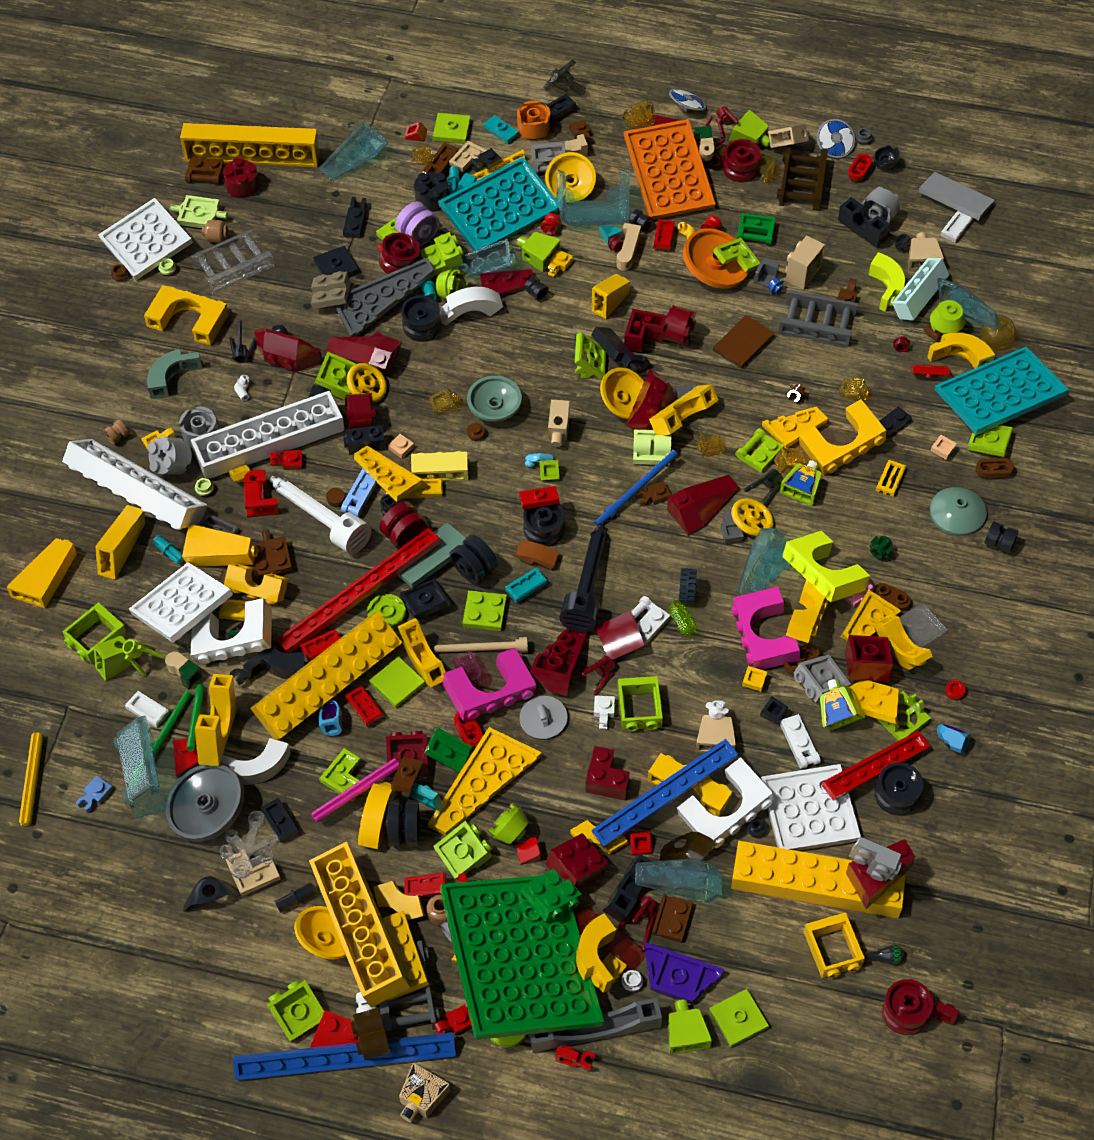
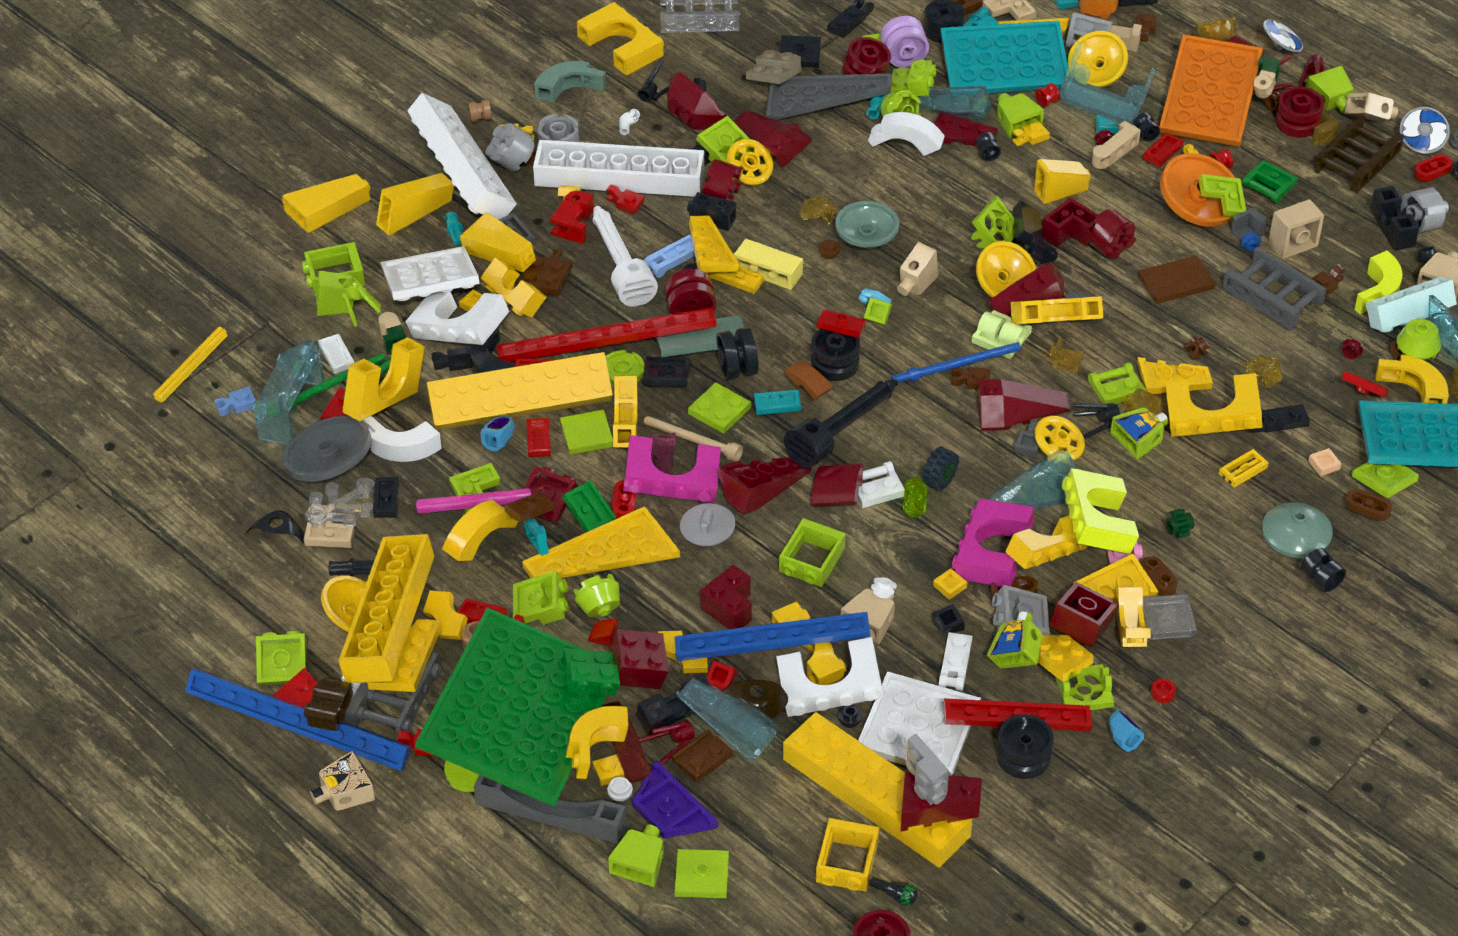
camera: 30 degrees right, 10 degrees down
yellowish green plate [195,478,214,496] -> none
reddish brown tile [326,488,345,507] -> none
black wheel [386,800,420,846] -> none
light nougat plate [388,434,414,459] -> none
black wheel [401,295,441,341] -> none
black plate [471,148,501,172] -> none
red plate [555,1046,595,1071] -> none
dark red plant [573,655,615,695] -> none
white plate [594,696,615,730] -> none

